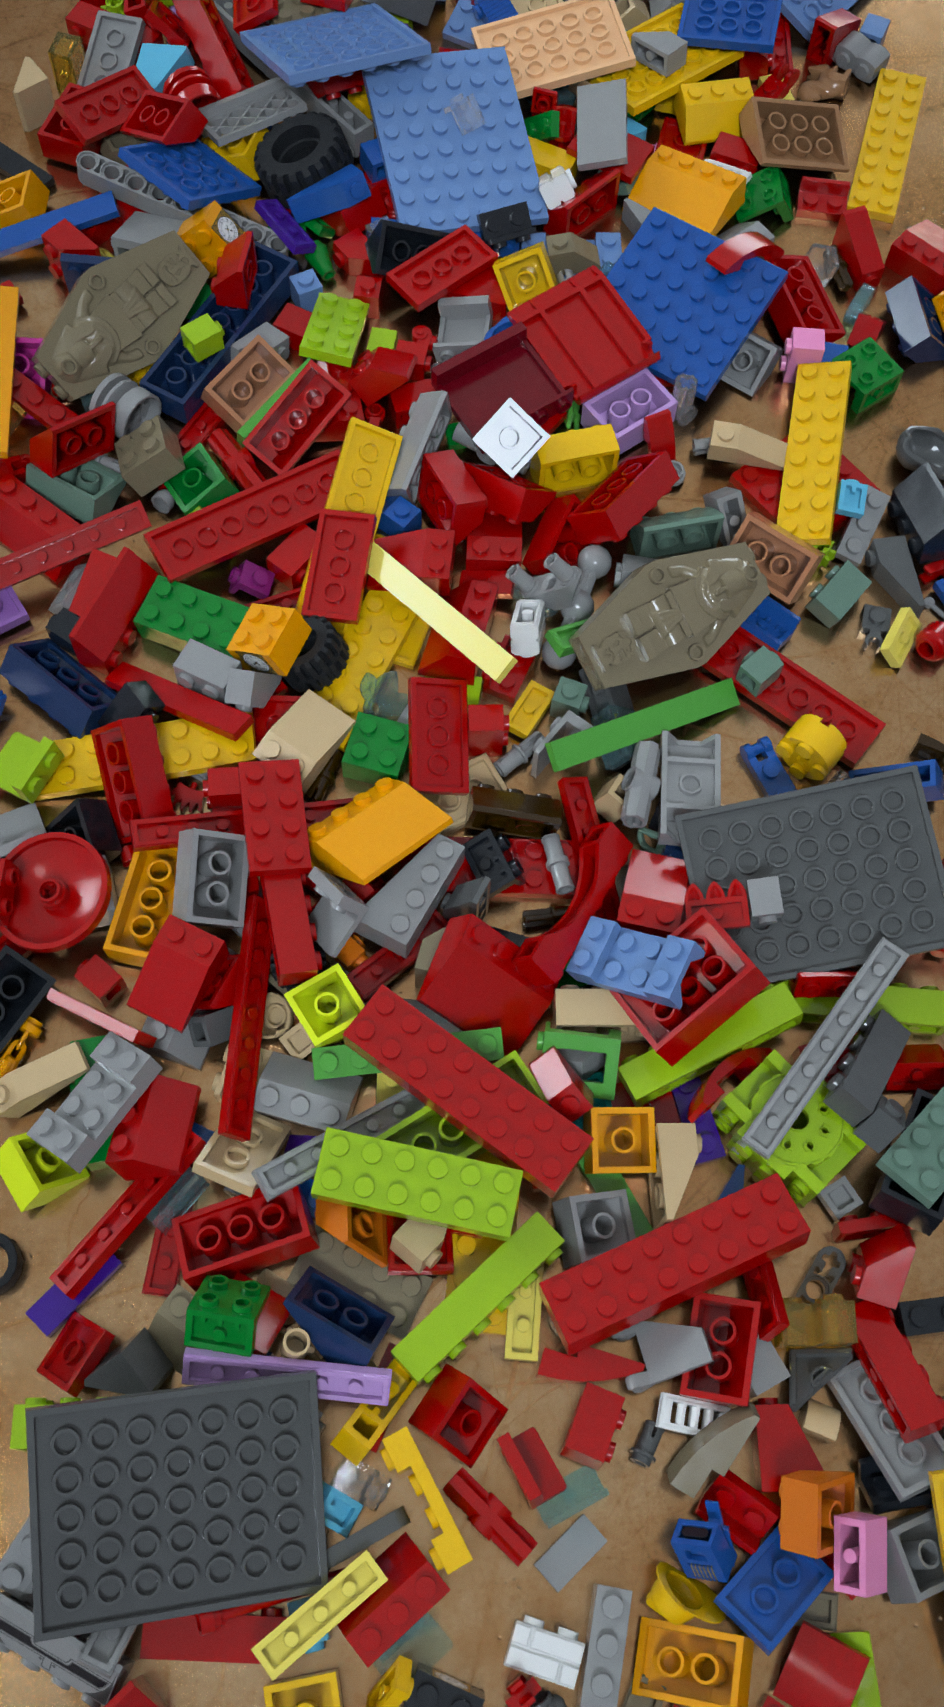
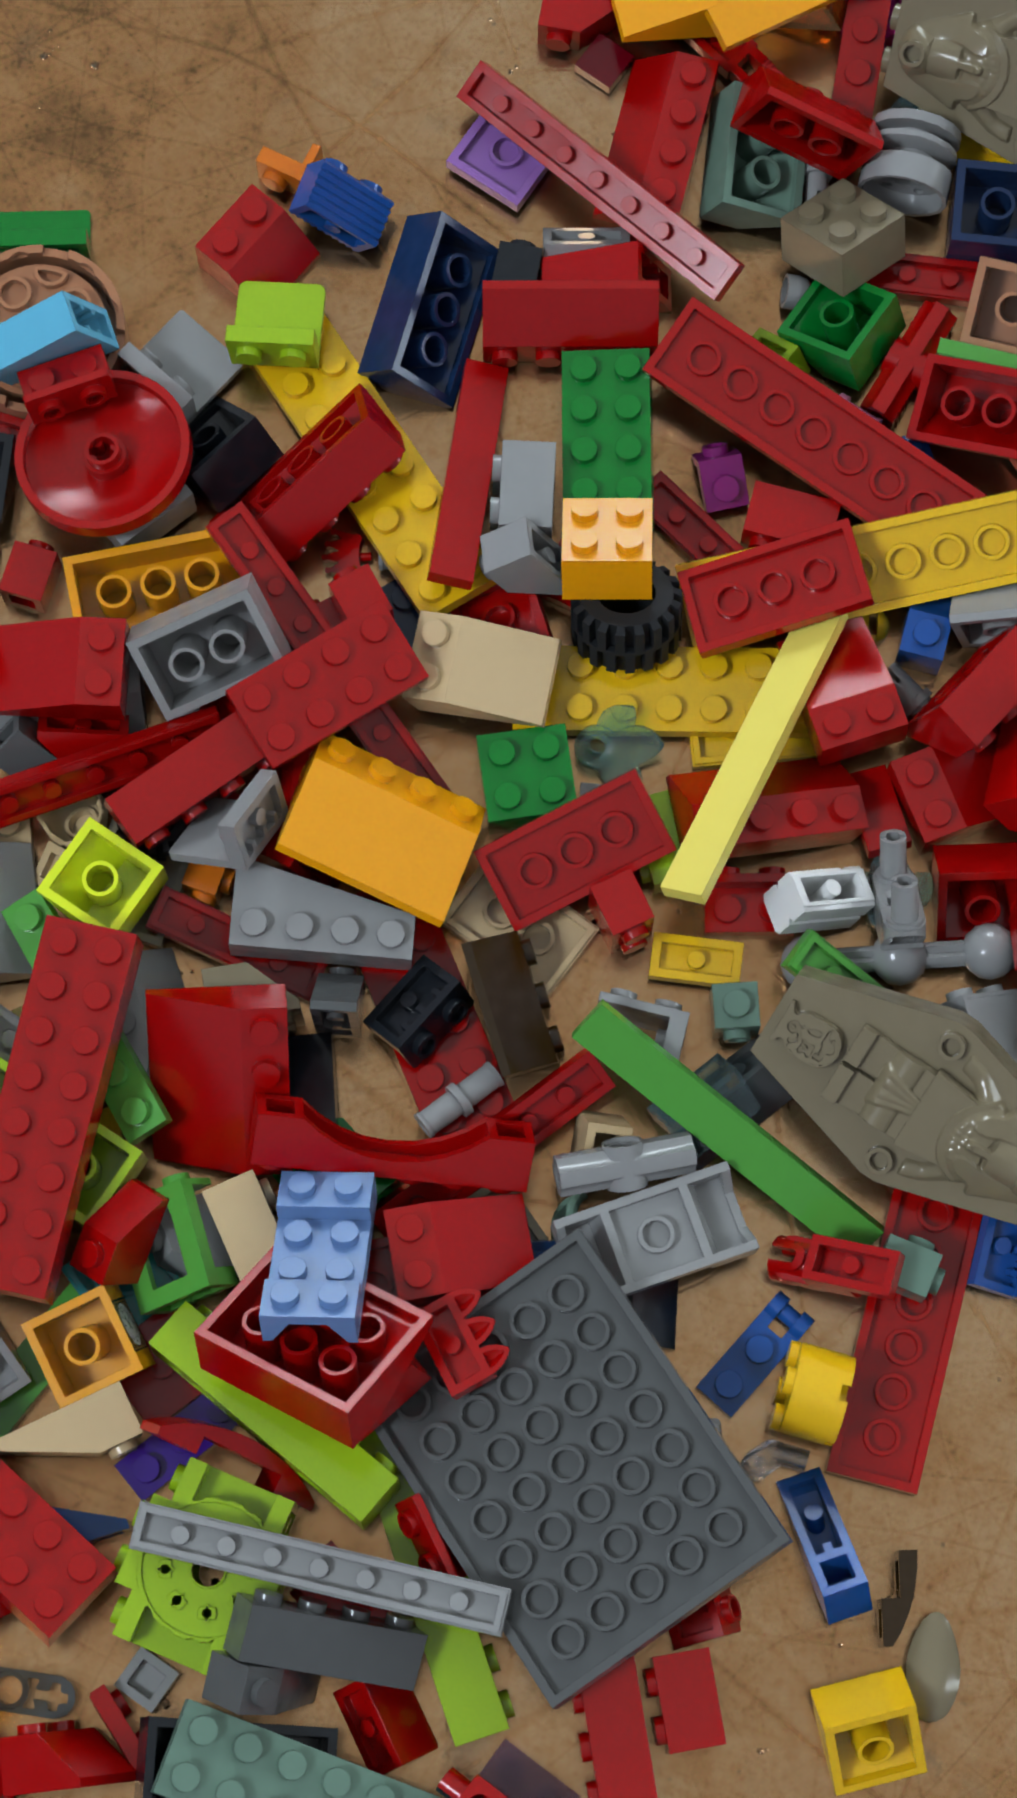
camera: 70 degrees right, 10 degrees up
black slope [97,680,165,727] -> none
dark brown pin [304,750,343,802] -> none
light grey axle [493,731,545,777] -> none
dark brown axle [522,904,569,928] -> none
light grey brick [745,876,784,925] -> none
none -> red plate [767,1233,905,1301]

